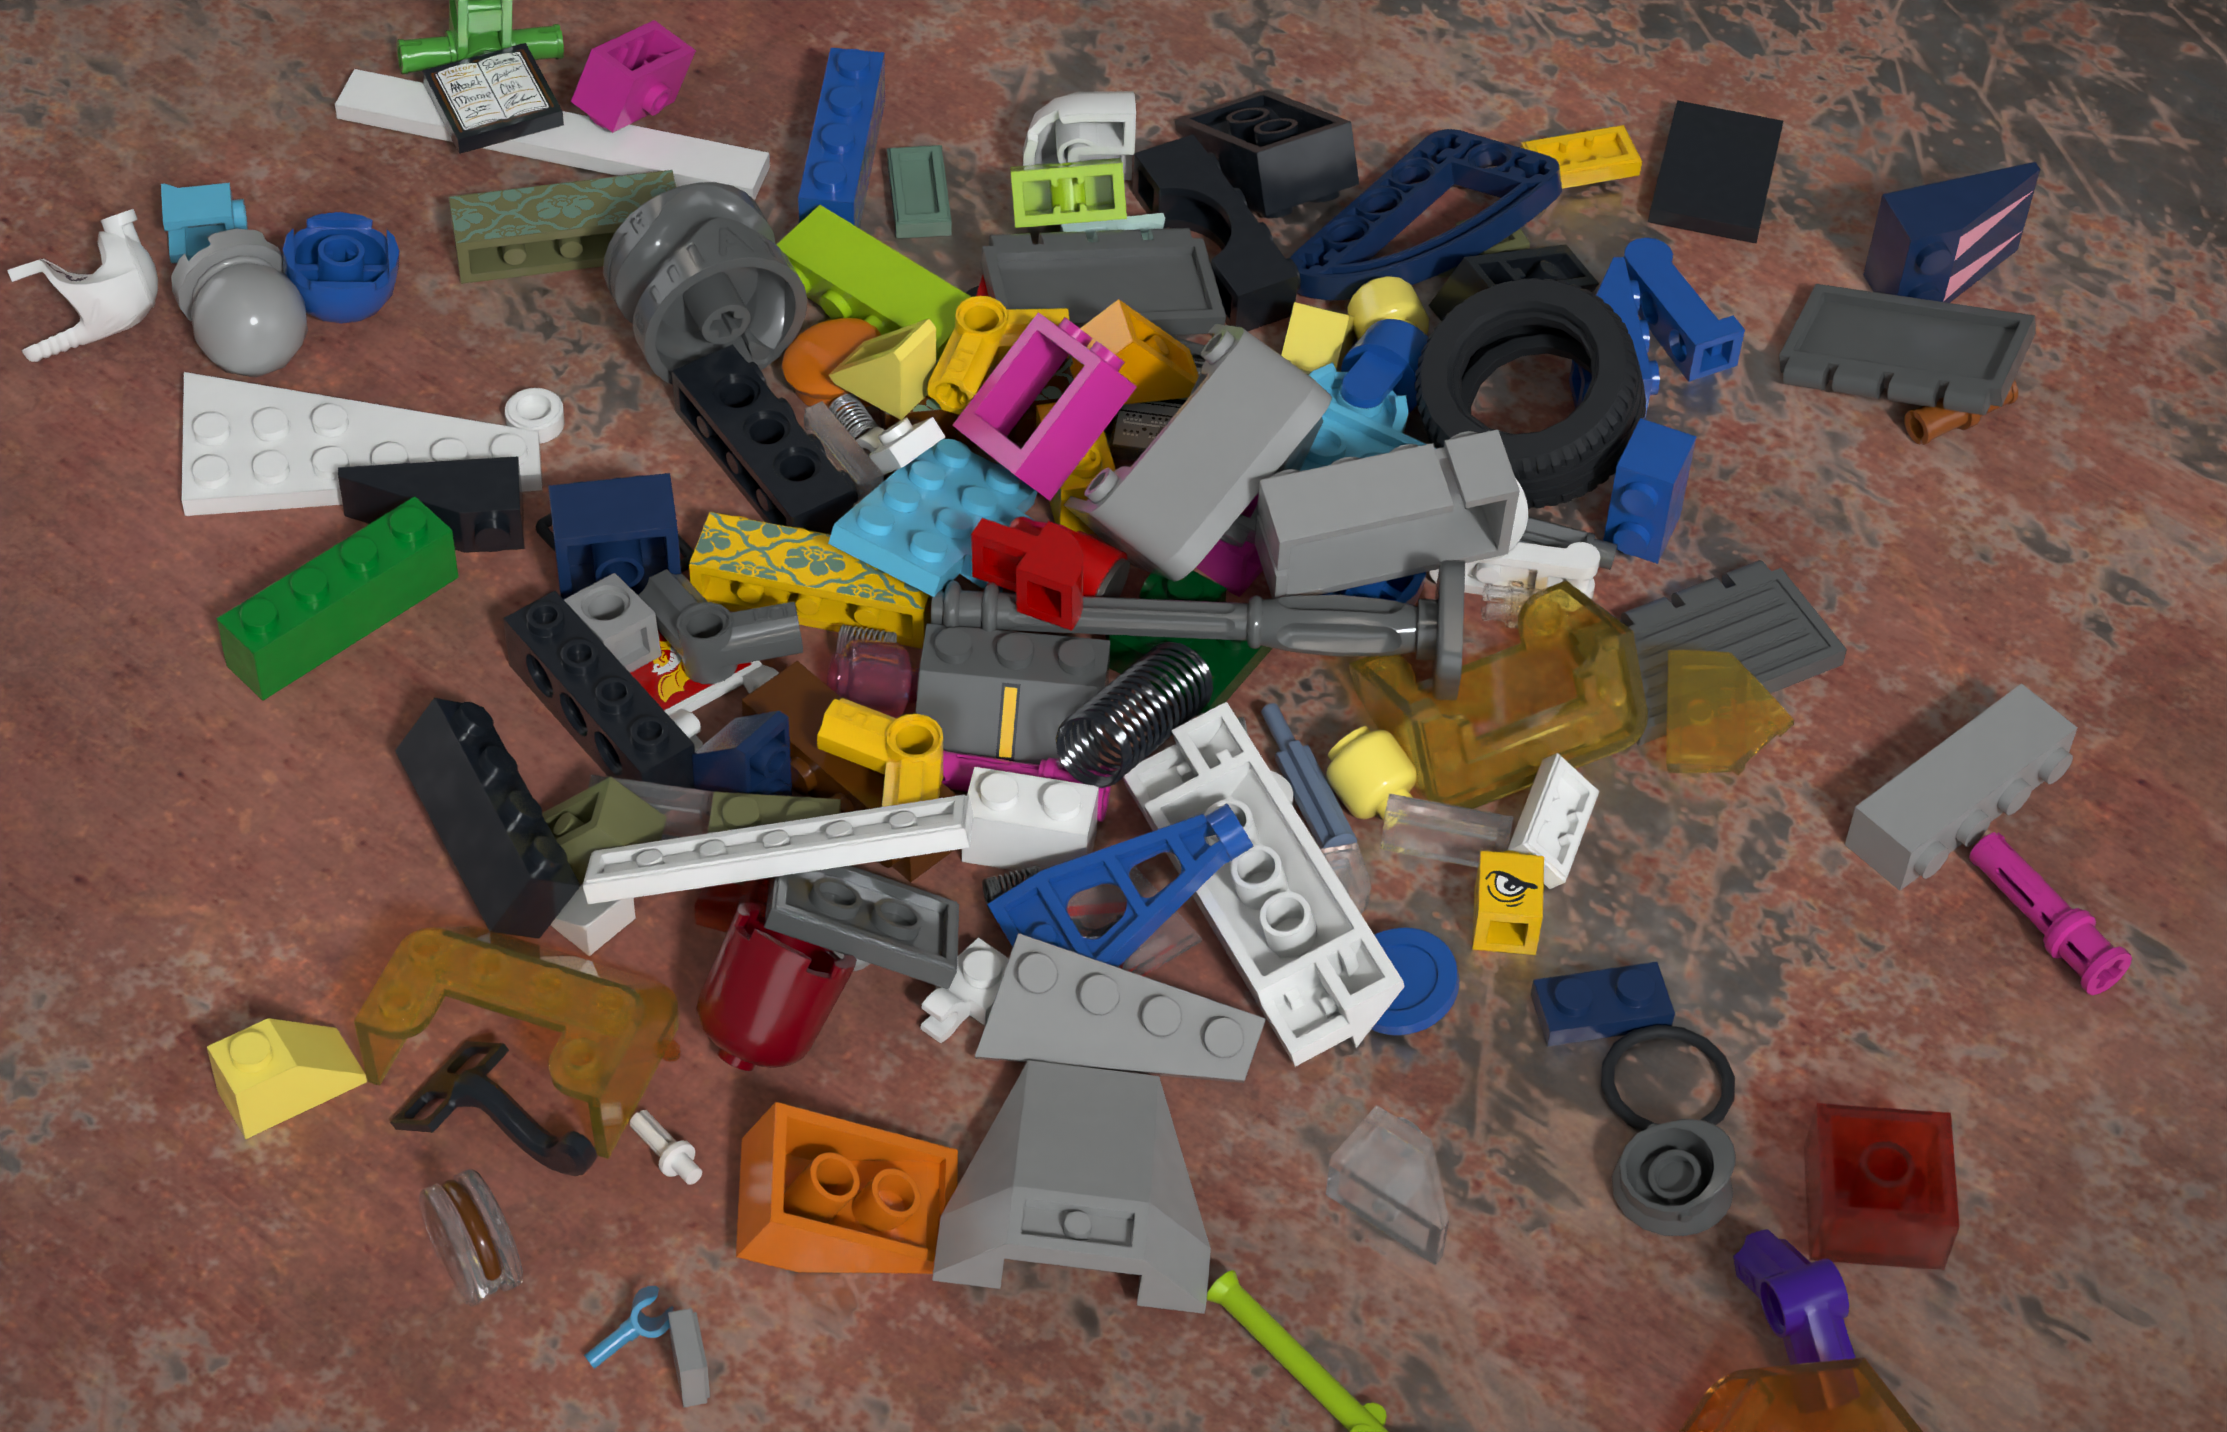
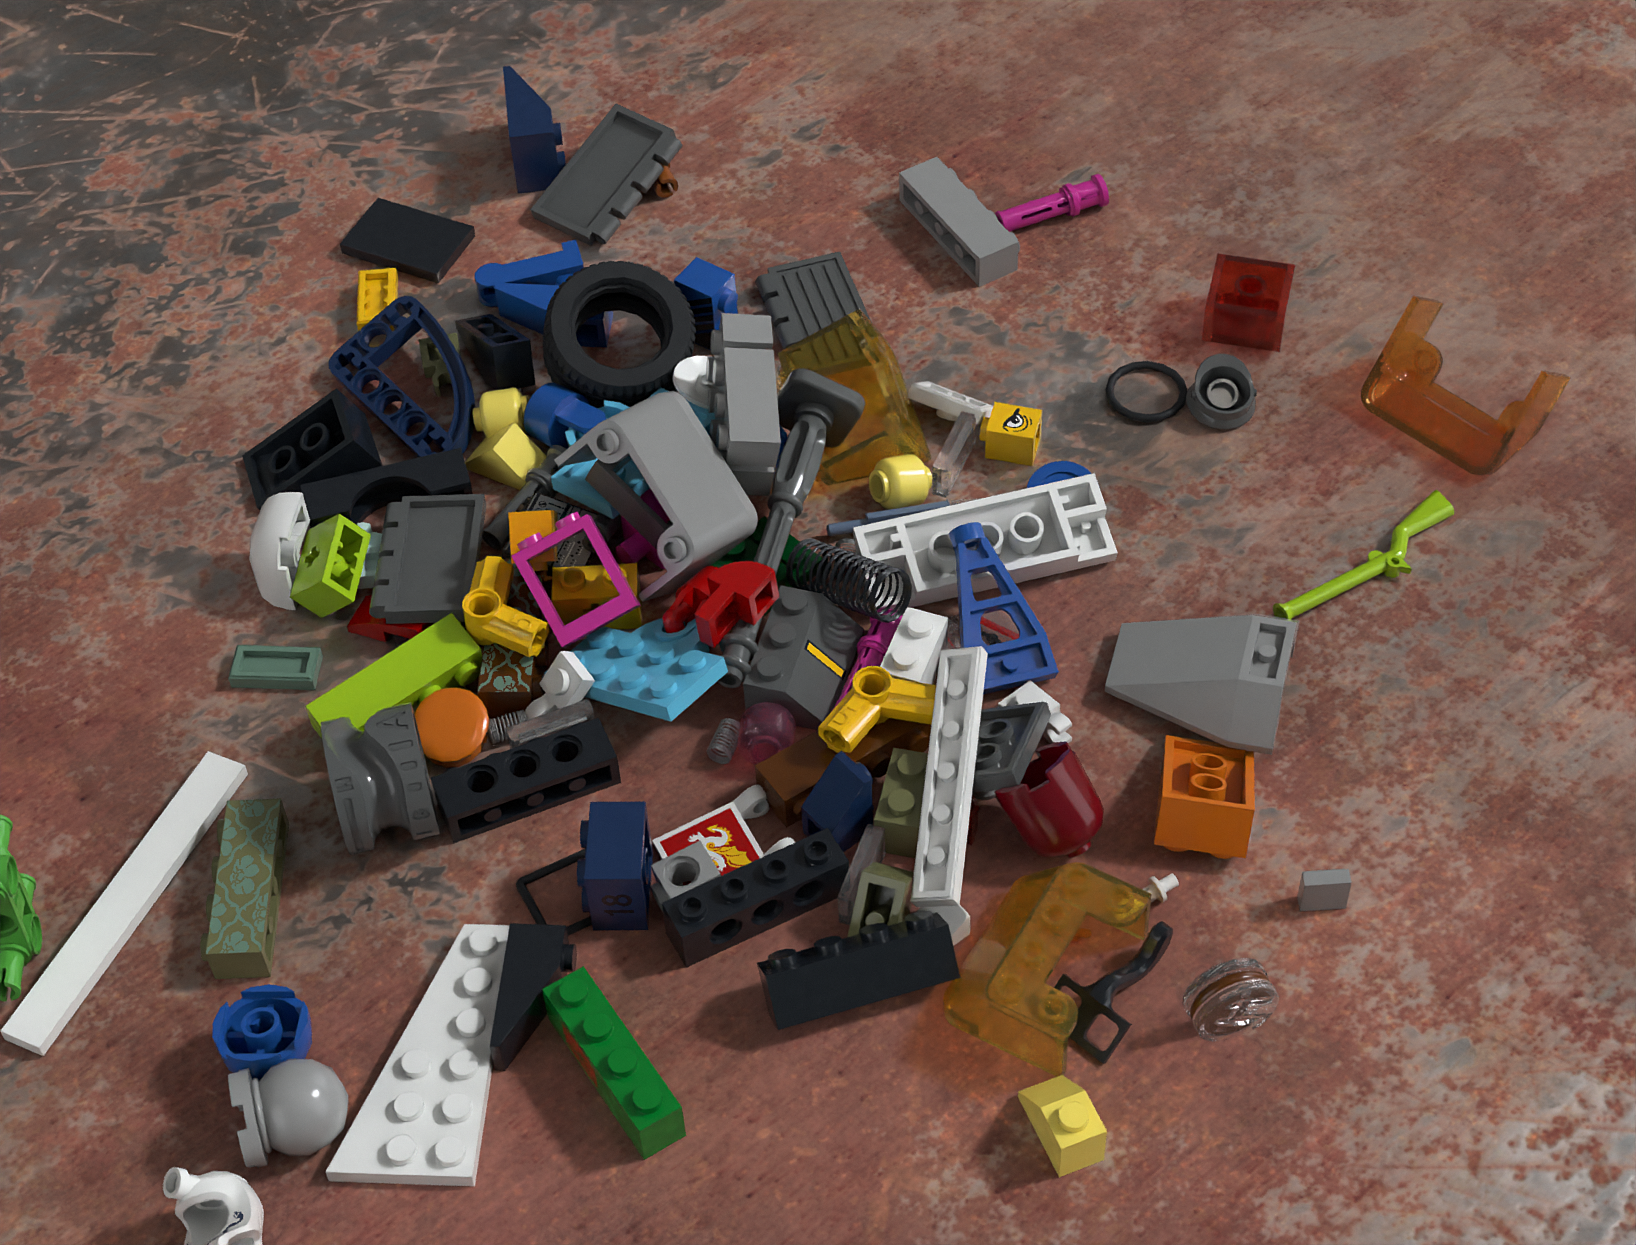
camera: 75 degrees left, 0 degrees up
medium azure window [161,183,248,263] -> none
tile [422,43,564,154] -> none
white tile [505,388,565,444] -> none
dark pink brick [571,20,696,133] -> none
dark azure hand [584,1286,673,1369] -> none
dark grey piece [638,569,803,684] -> none
yellow brick [689,512,932,649] -> none
blue brick [798,48,885,229] -> none
light yellow slope [829,319,936,420] -> none
light grey wing [975,933,1266,1083] -> none
clear slope [1326,1105,1449,1265] -> none
dark blue plate [1530,962,1675,1047] -> none
clear yellow slope [1666,650,1794,775] -> none
dark purple piece [1733,1229,1865,1408] -> none

